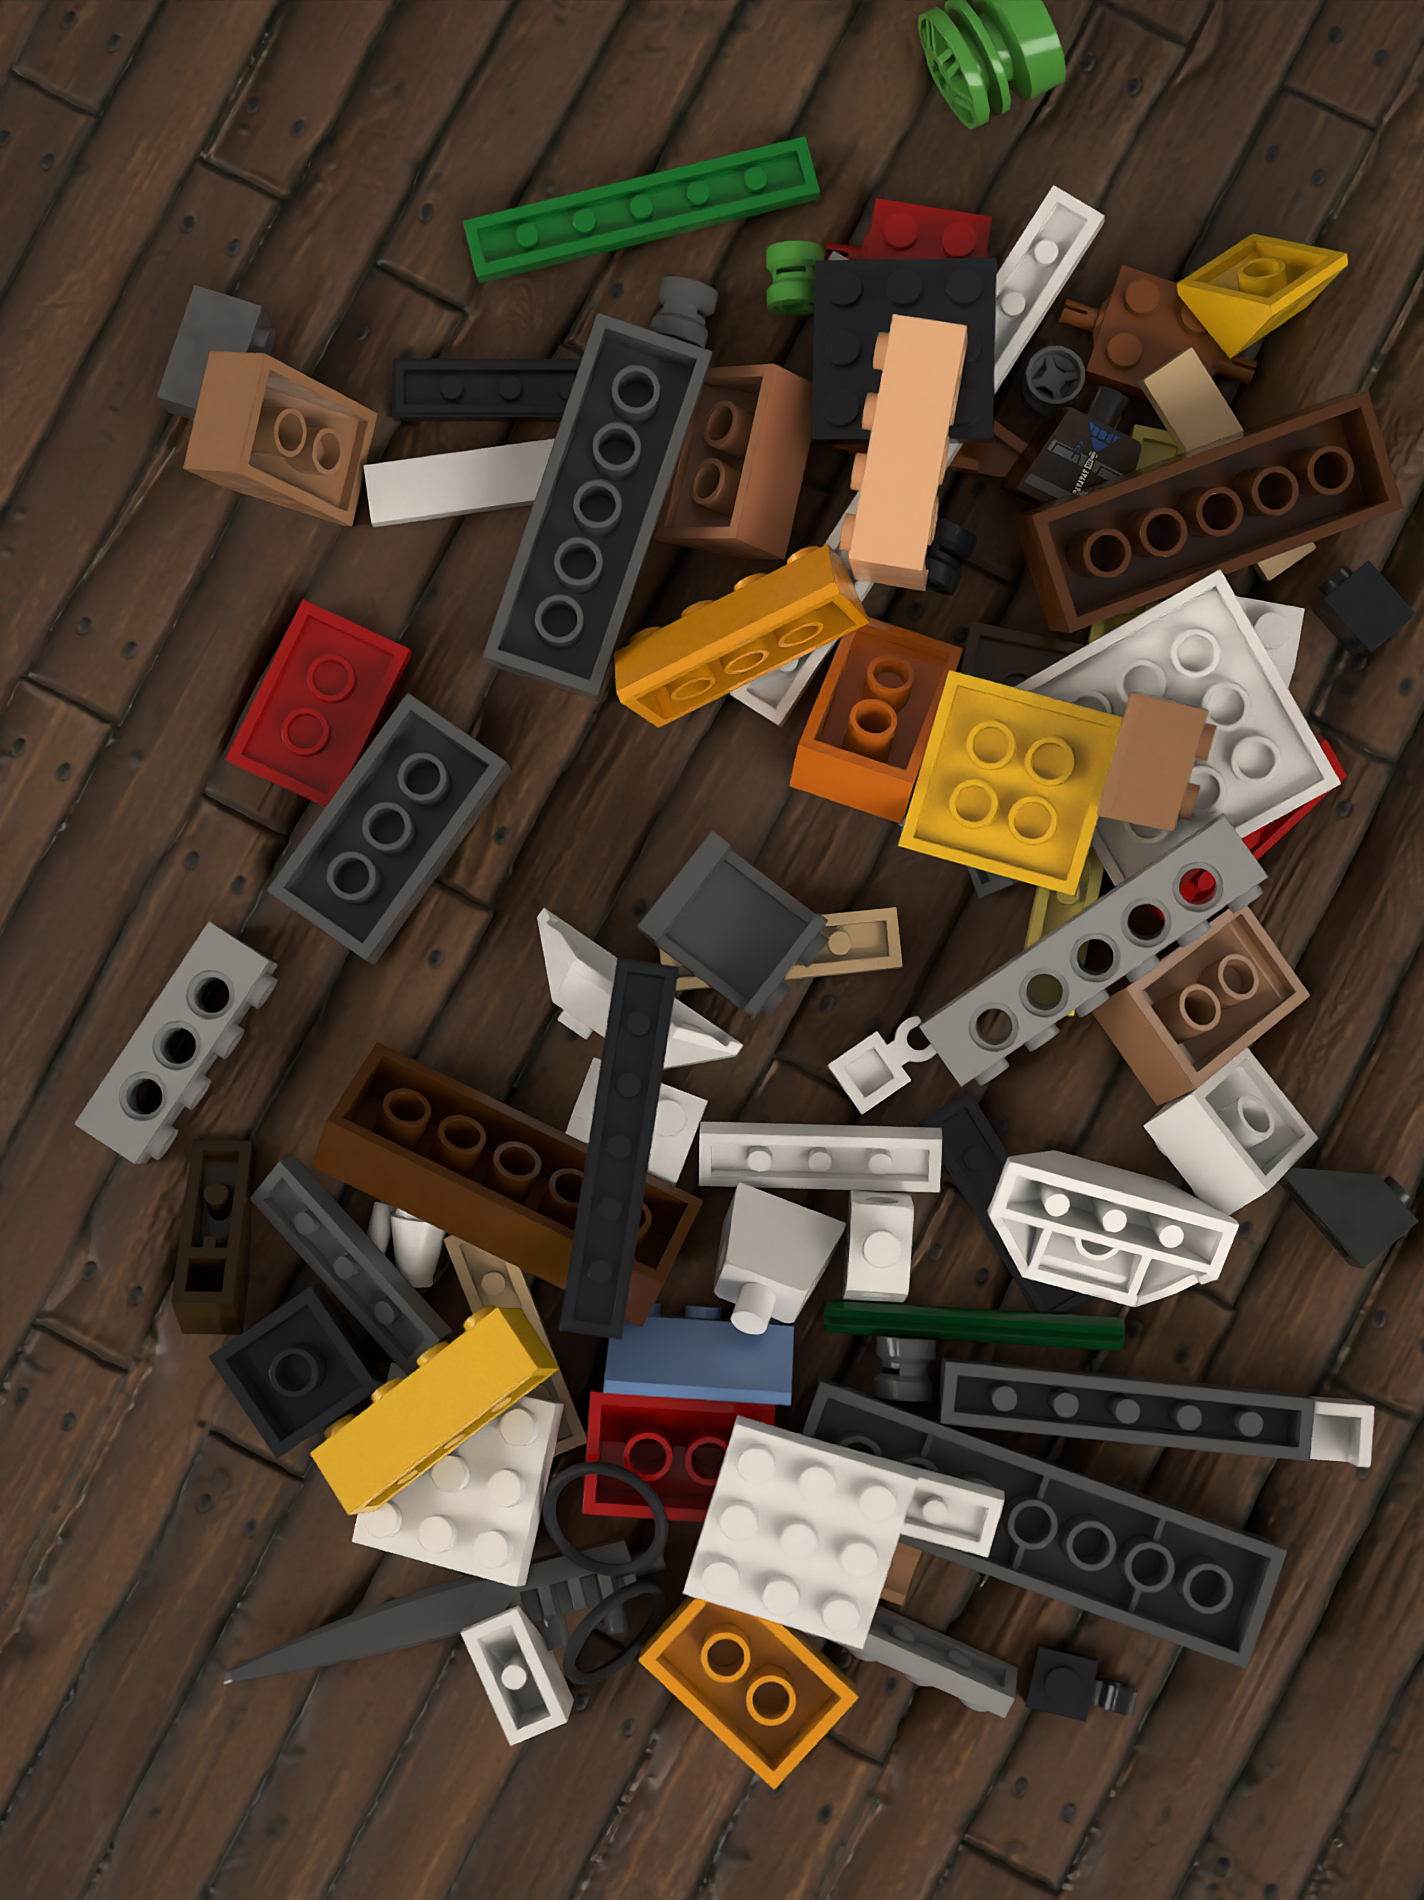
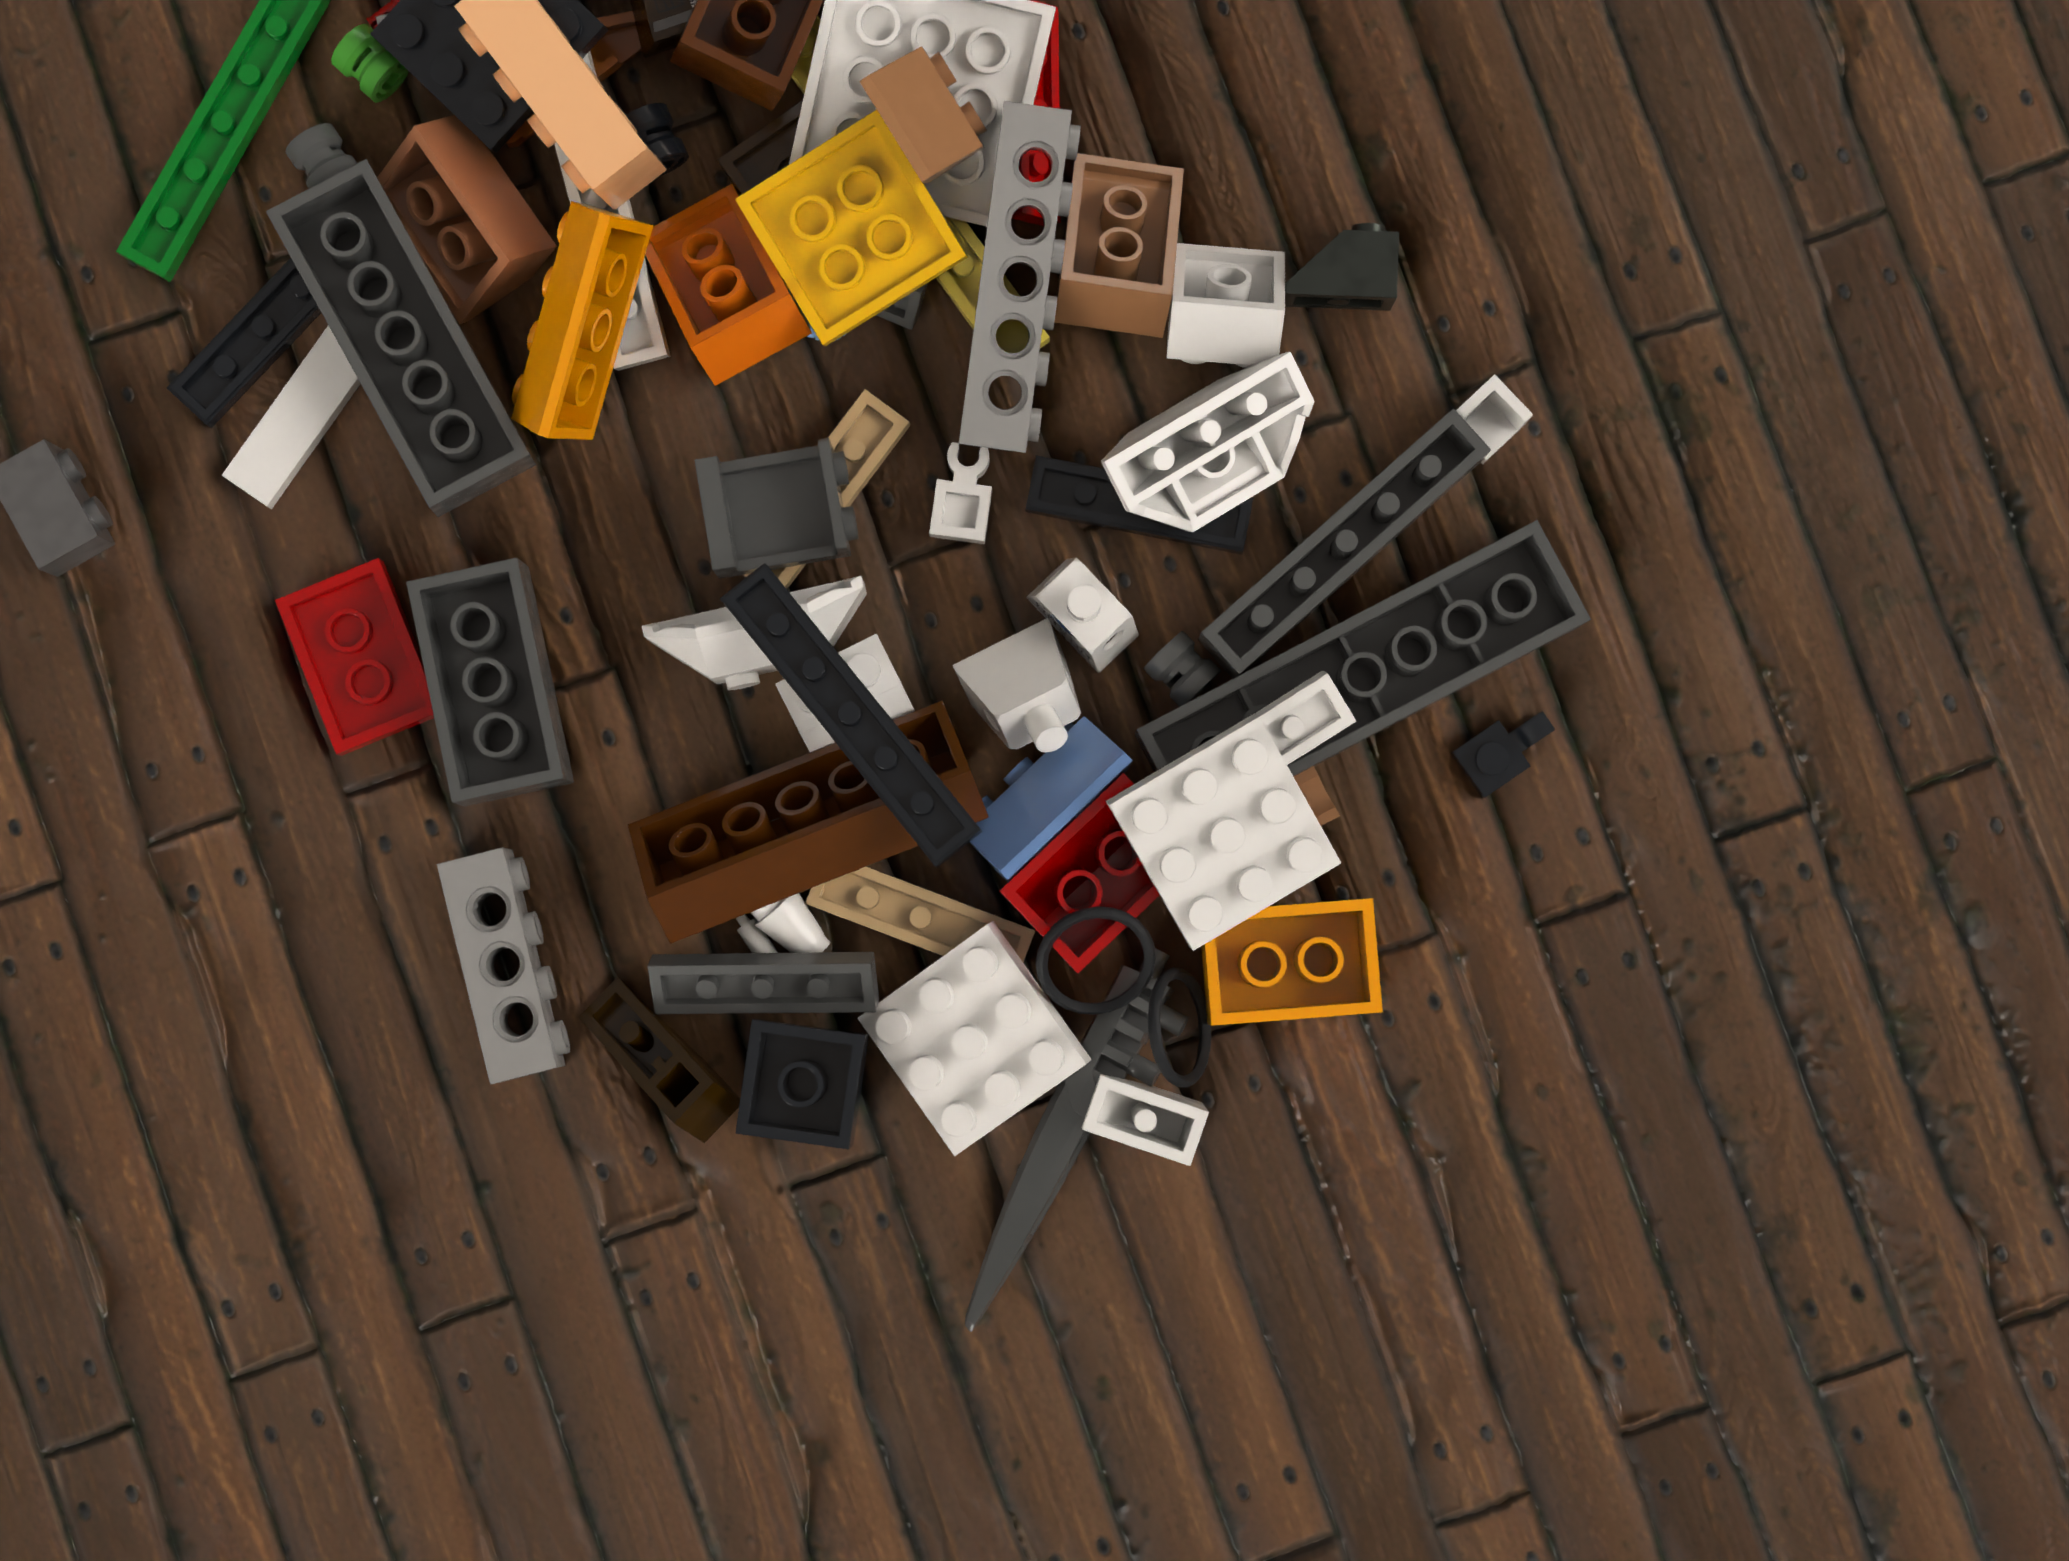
camera: 50 degrees left, 0 degrees up
medium nougat slope [183,351,378,526] -> none
yellow brick [310,1305,560,1515] -> none
white plate [699,1121,942,1192] -> none
light grey plate [797,1605,1018,1718] -> none
dark green axle [823,1300,1125,1351] -> none

